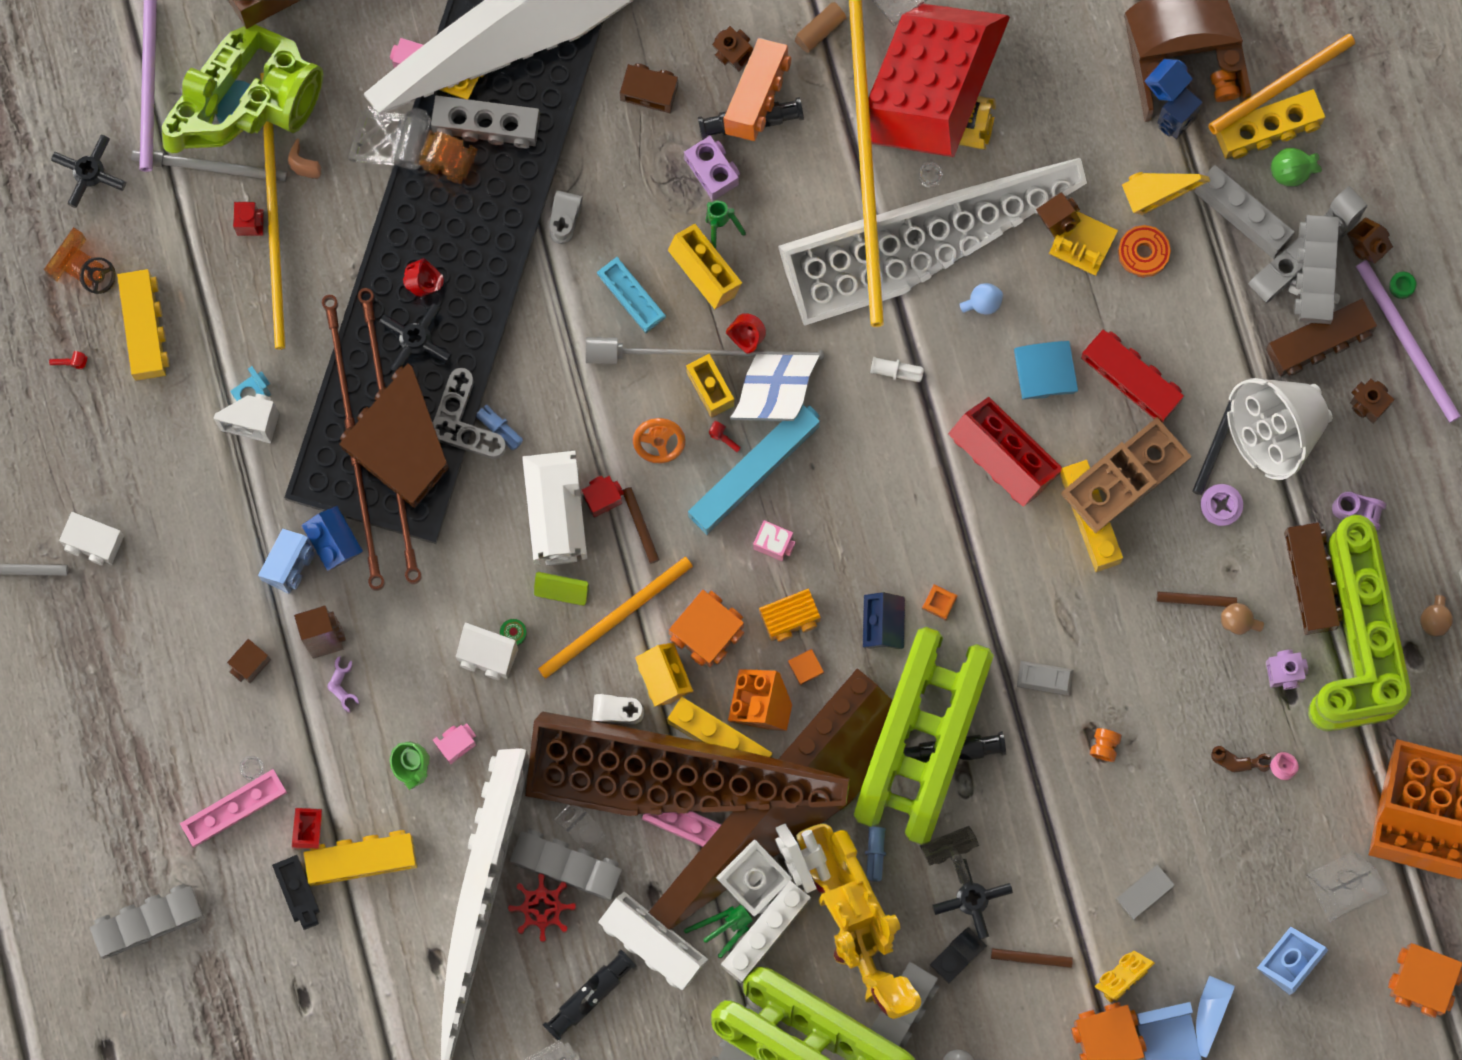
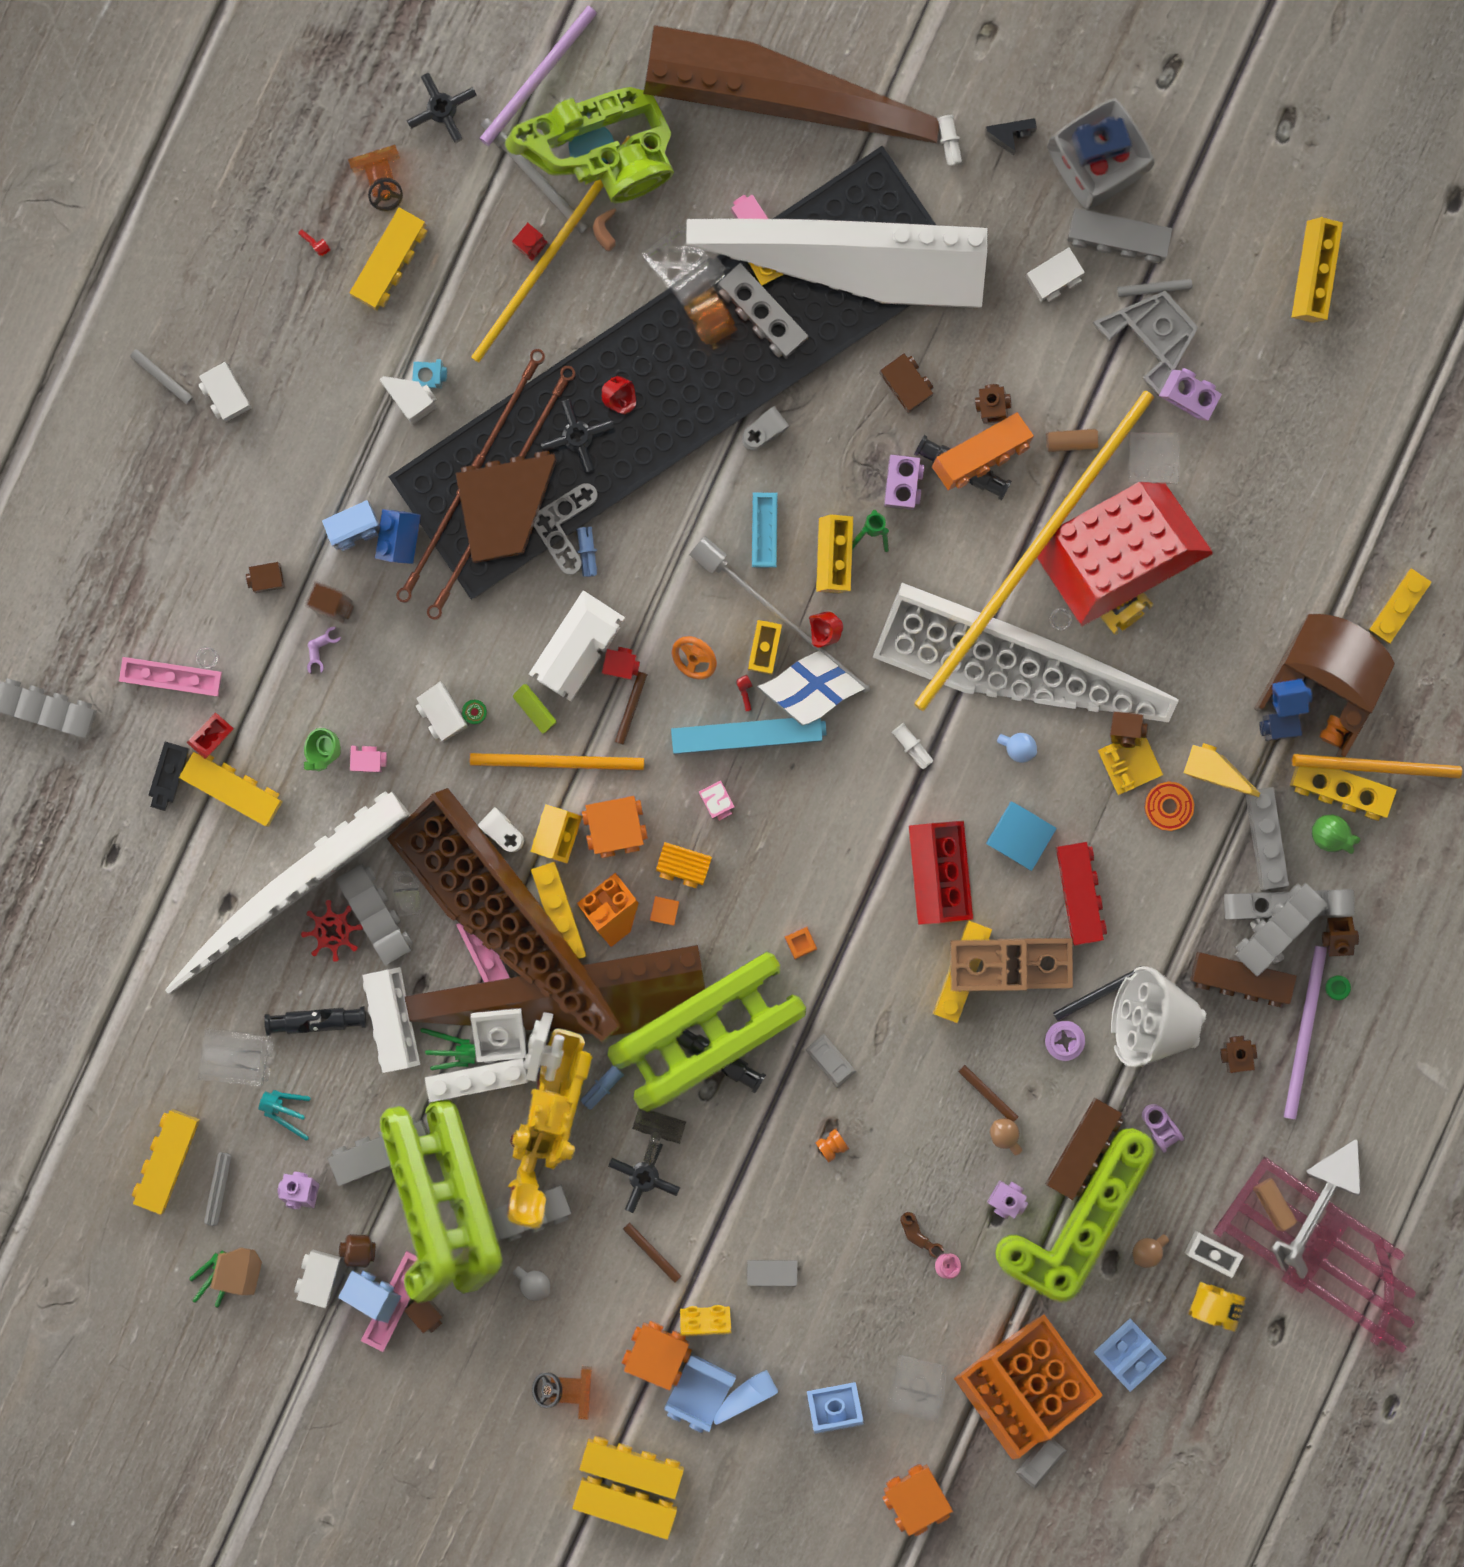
camera: 35 degrees right, 10 degrees up
dark blue panel [863,592,905,649] -> none
black slope [930,927,987,984] -> none

